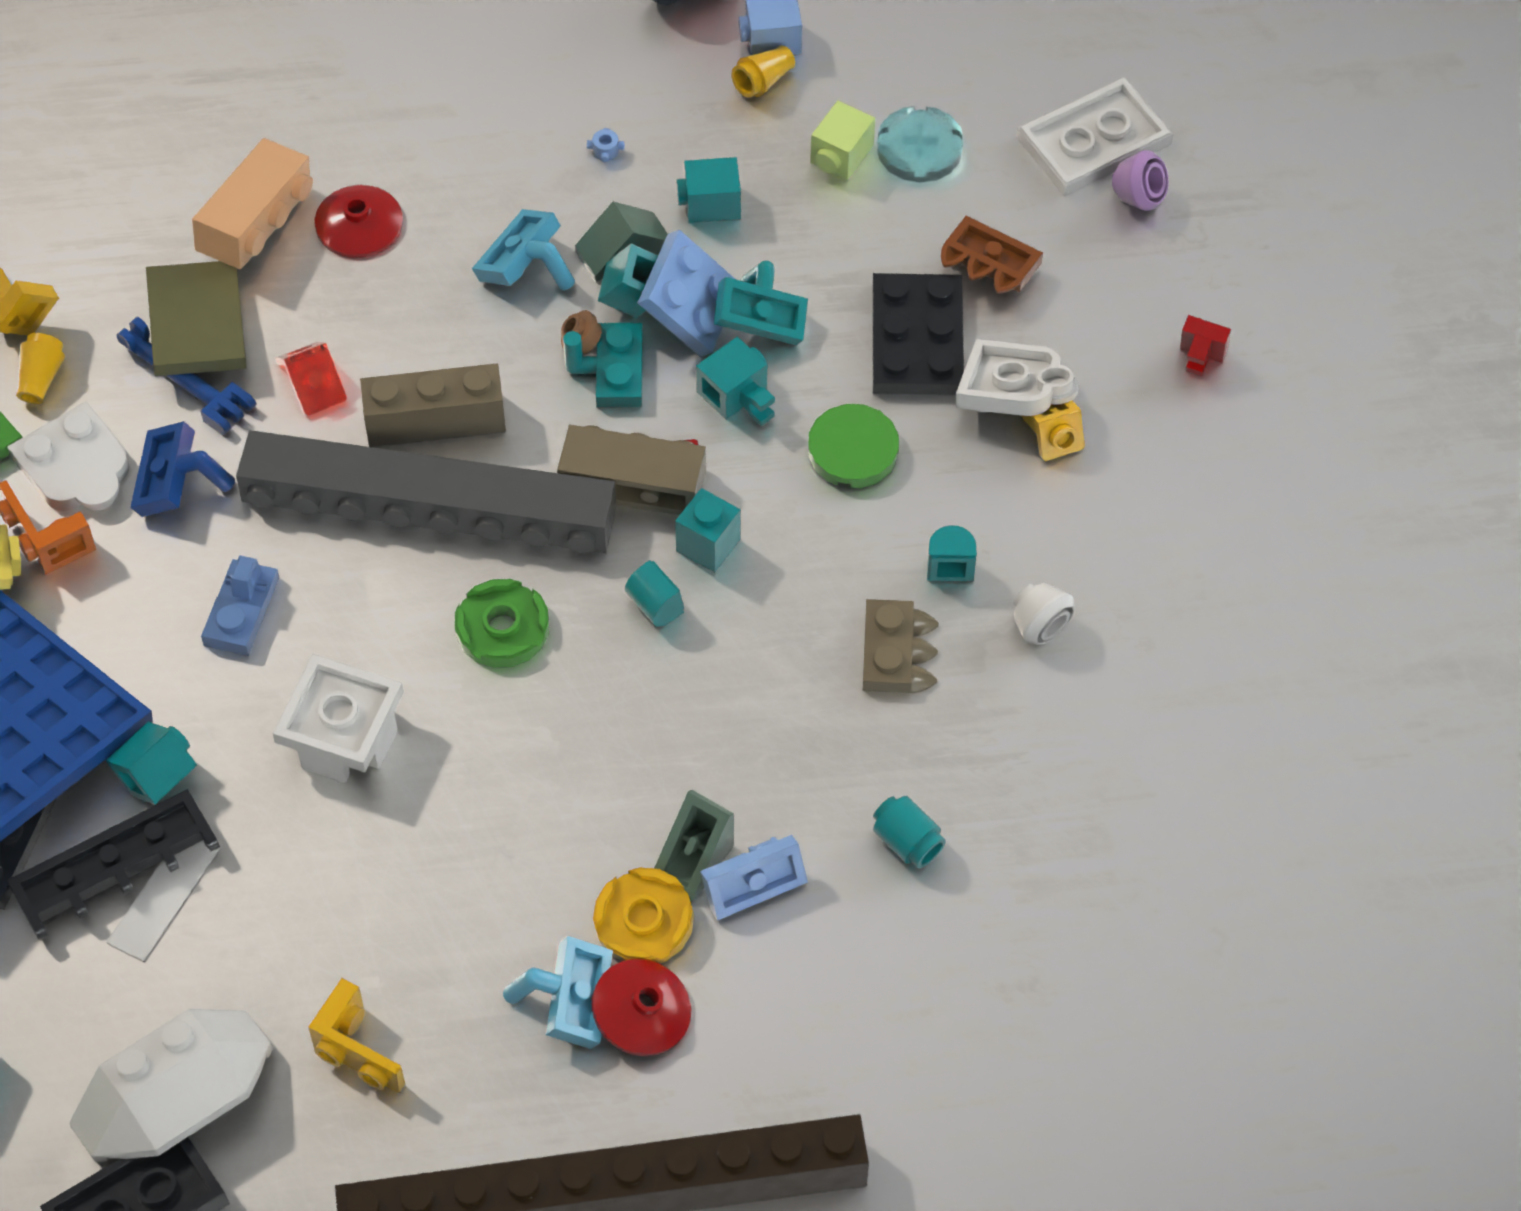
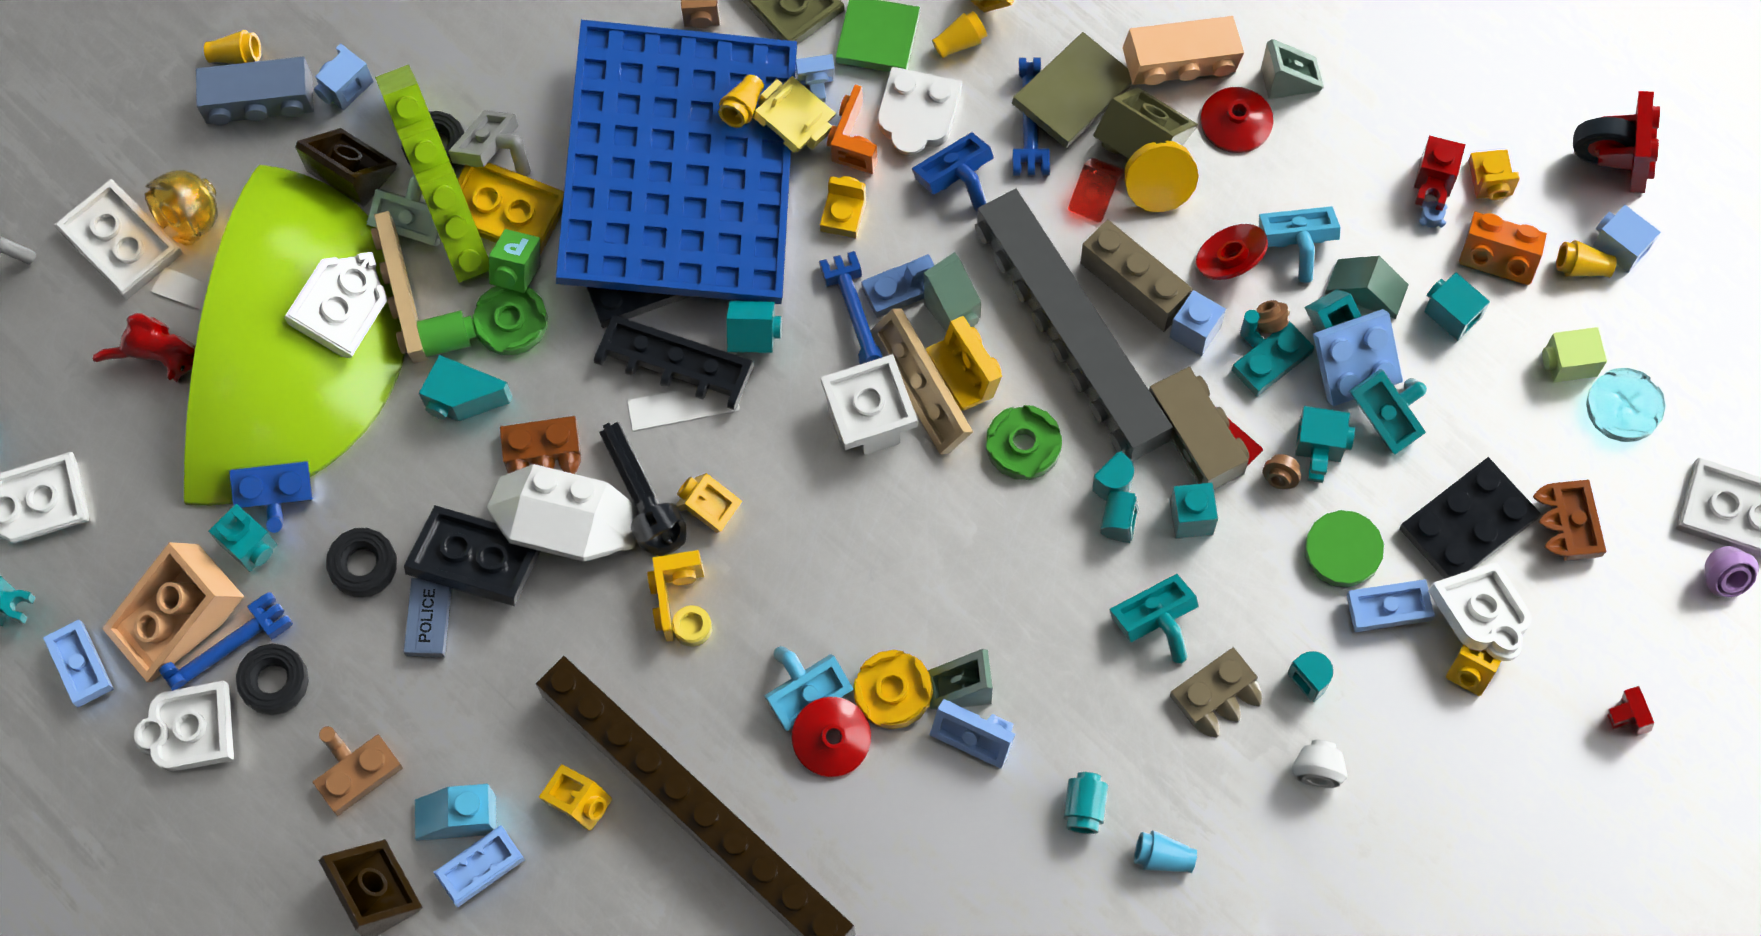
camera: 55 degrees right, 10 degrees up
none -> dark orange plate [500,416,581,474]
none -> black piece [599,422,687,556]
none -> light yellow tile [672,605,712,647]
none -> yellow bracket [676,473,742,533]
none -> blue hinge [819,251,882,364]
none -> yellow bracket [820,176,866,239]
none -> tan plate [870,309,973,454]
none -> sand green slope [924,252,981,332]
none -> yellow bracket [926,316,1002,411]
none -> teal brick [1092,451,1134,501]
none -> olive slope [1093,87,1198,159]
none -> teal plate [1109,574,1199,663]
none -> yellow tile [1124,141,1199,212]
none -> medium azure cone [1134,830,1197,873]
none -> light blue brick [1170,290,1226,356]
none -> red dish [1196,224,1268,280]
none -> sand green slope [1261,39,1324,99]
none -> medium nougat plate [1262,454,1301,489]
none -> light blue plate [1346,579,1435,632]
none -> red brick [1413,135,1466,211]
none -> orange bracket [1459,211,1547,285]
none -> yellow bracket [1468,149,1520,200]

